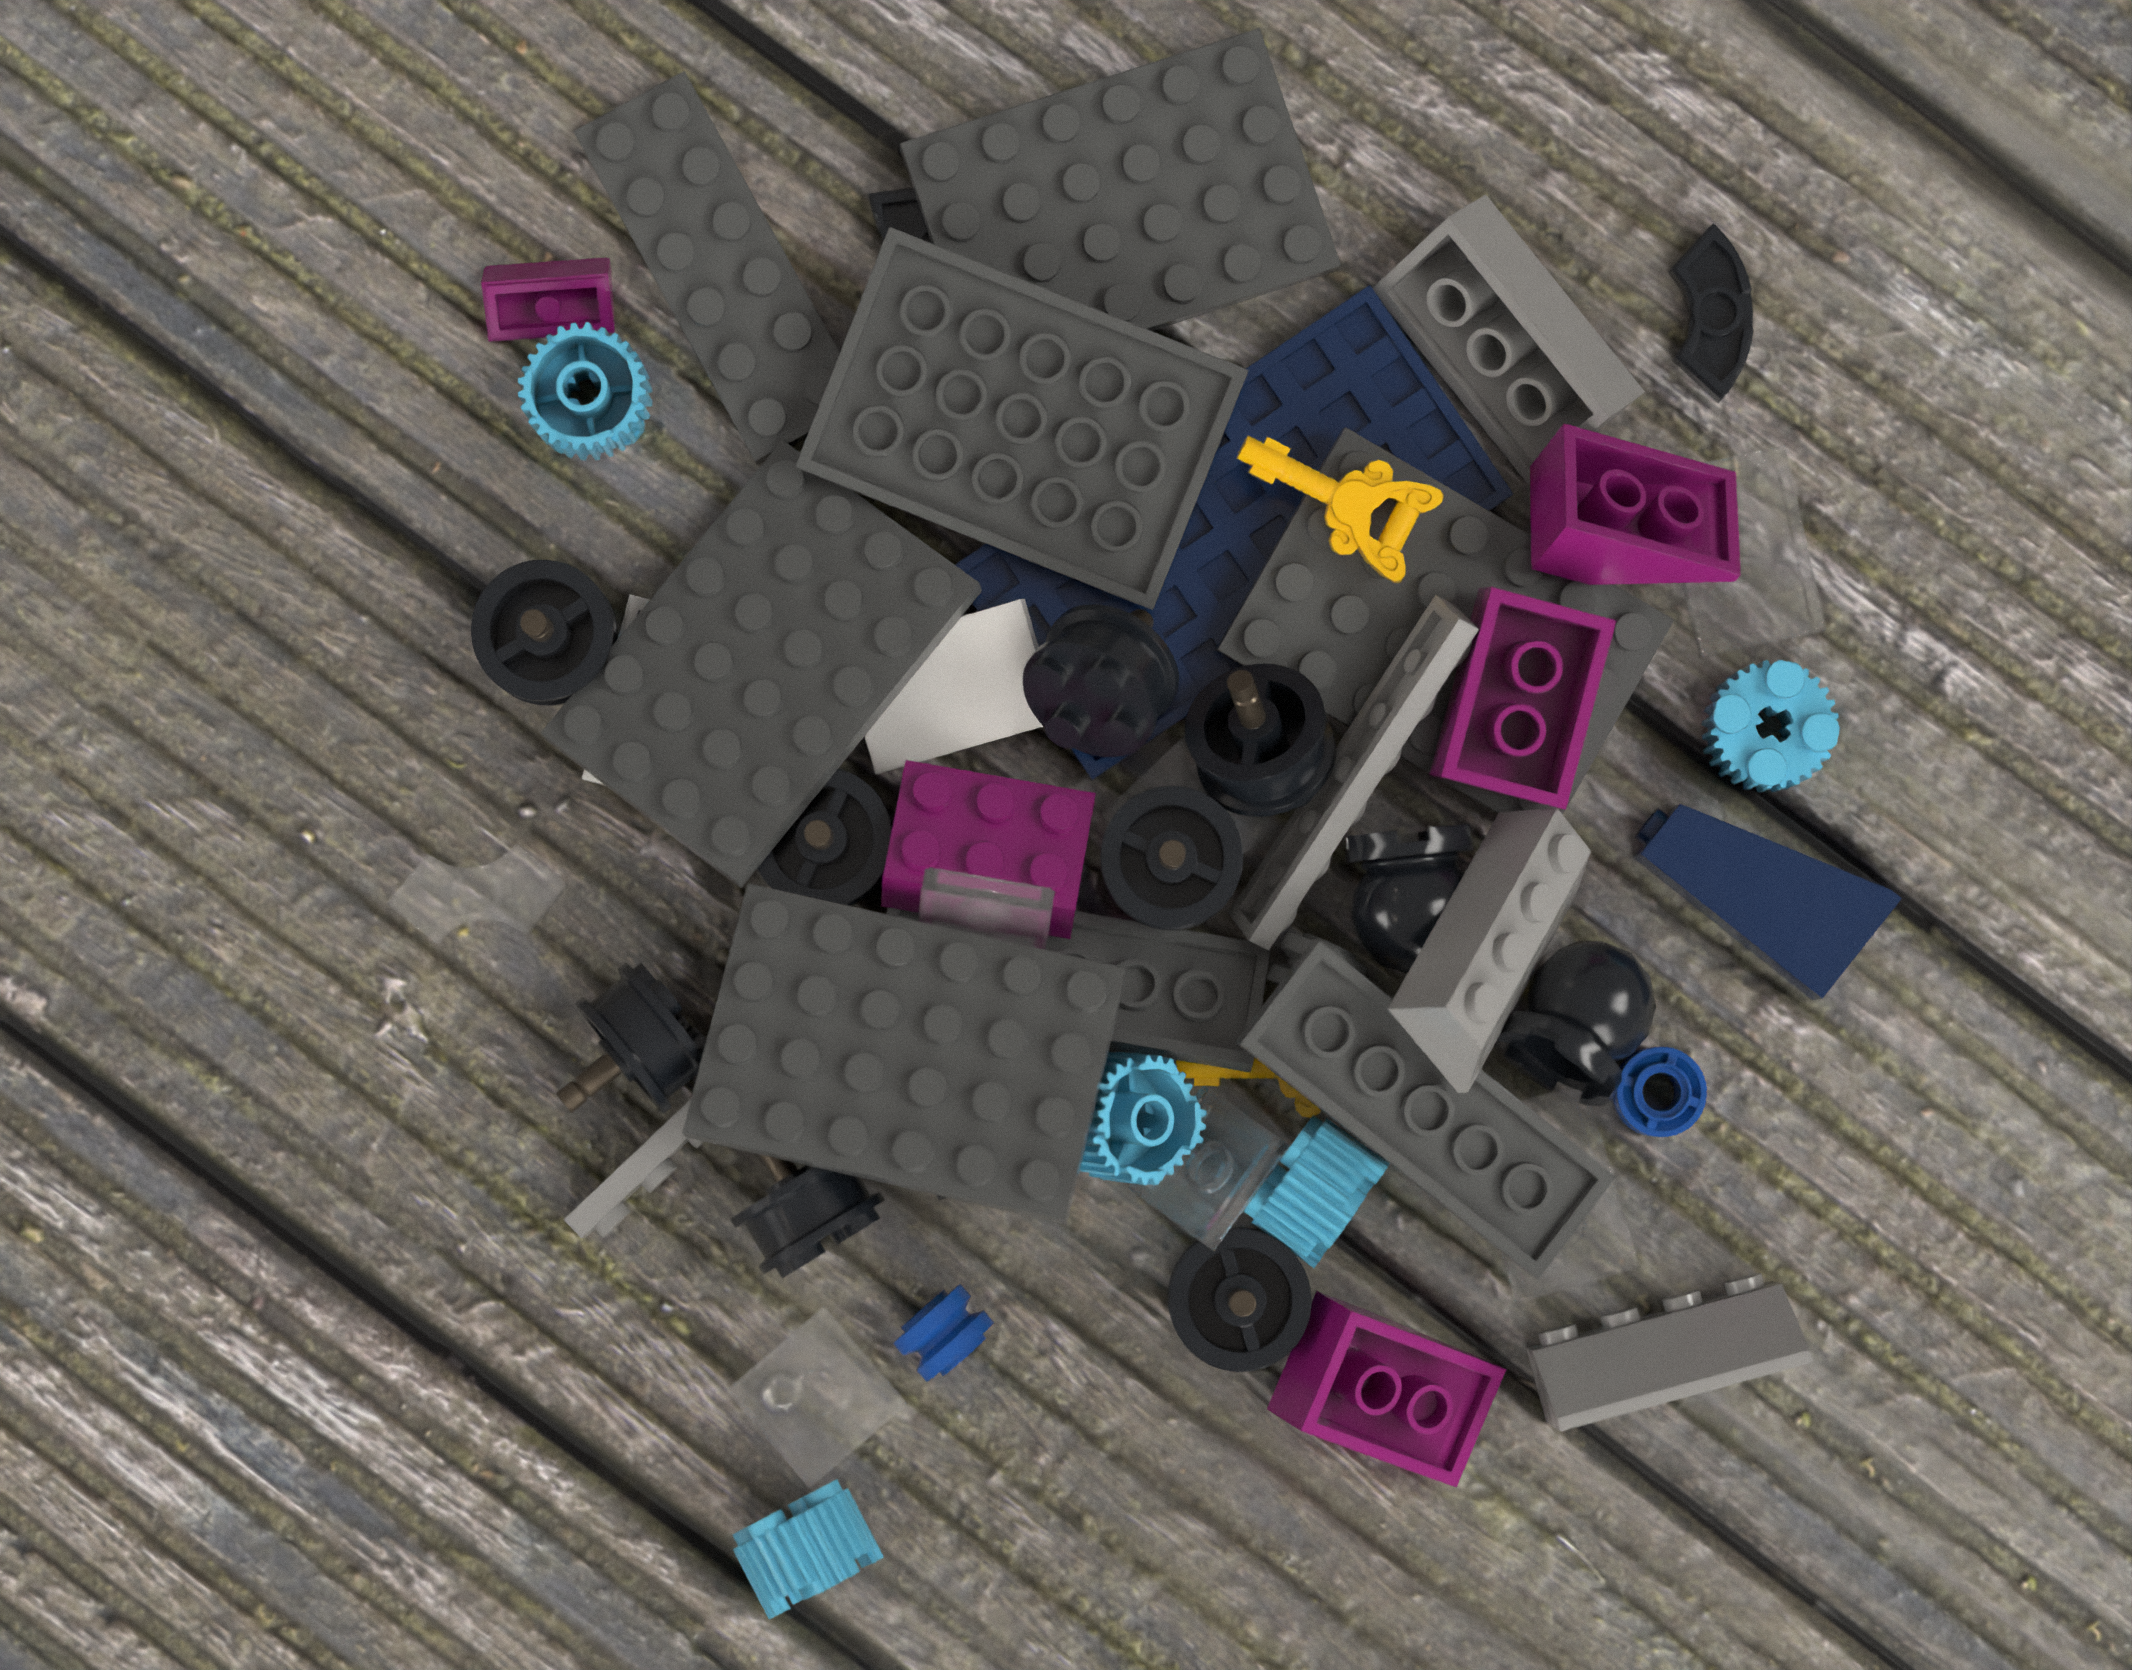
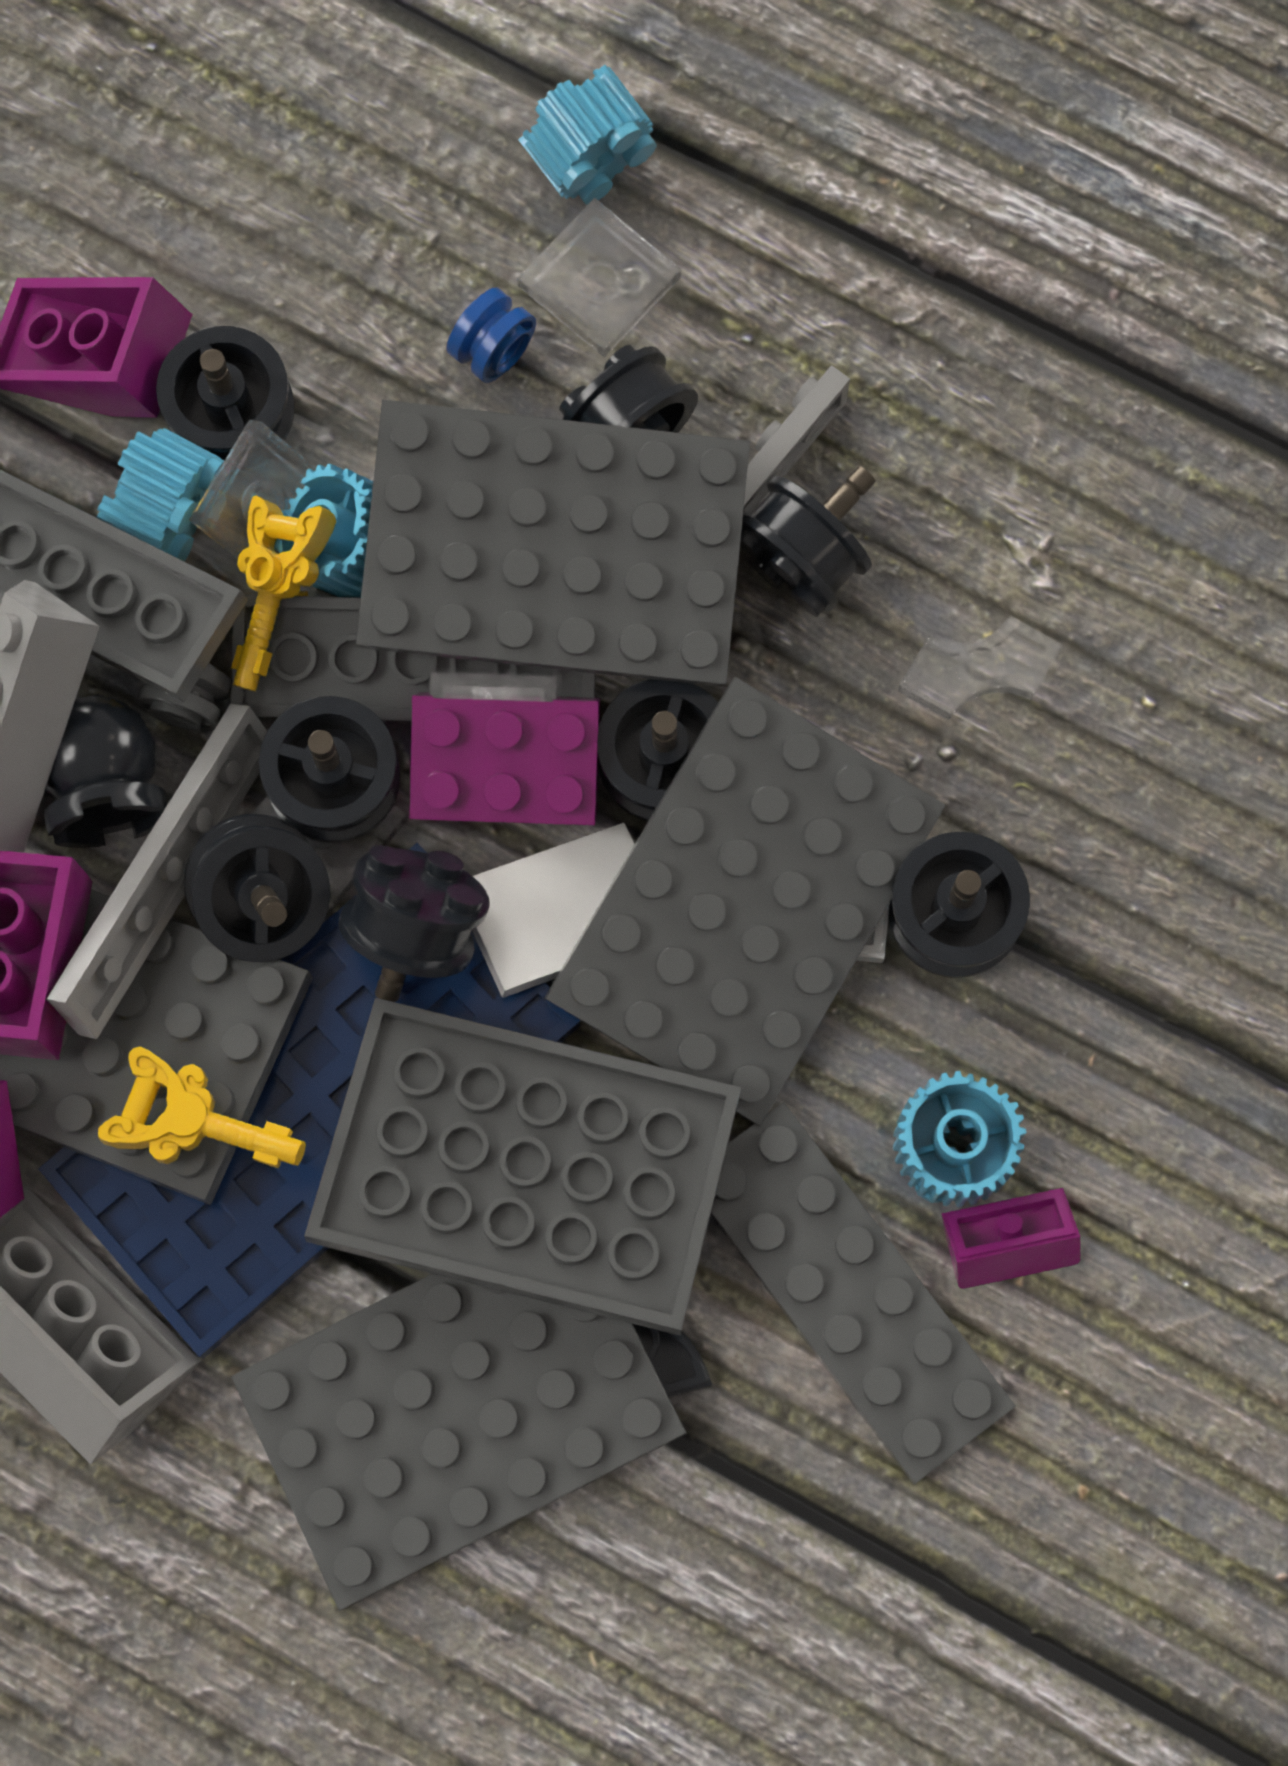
camera: 175 degrees right, 10 degrees down
none -> yellow piece [231,495,336,692]

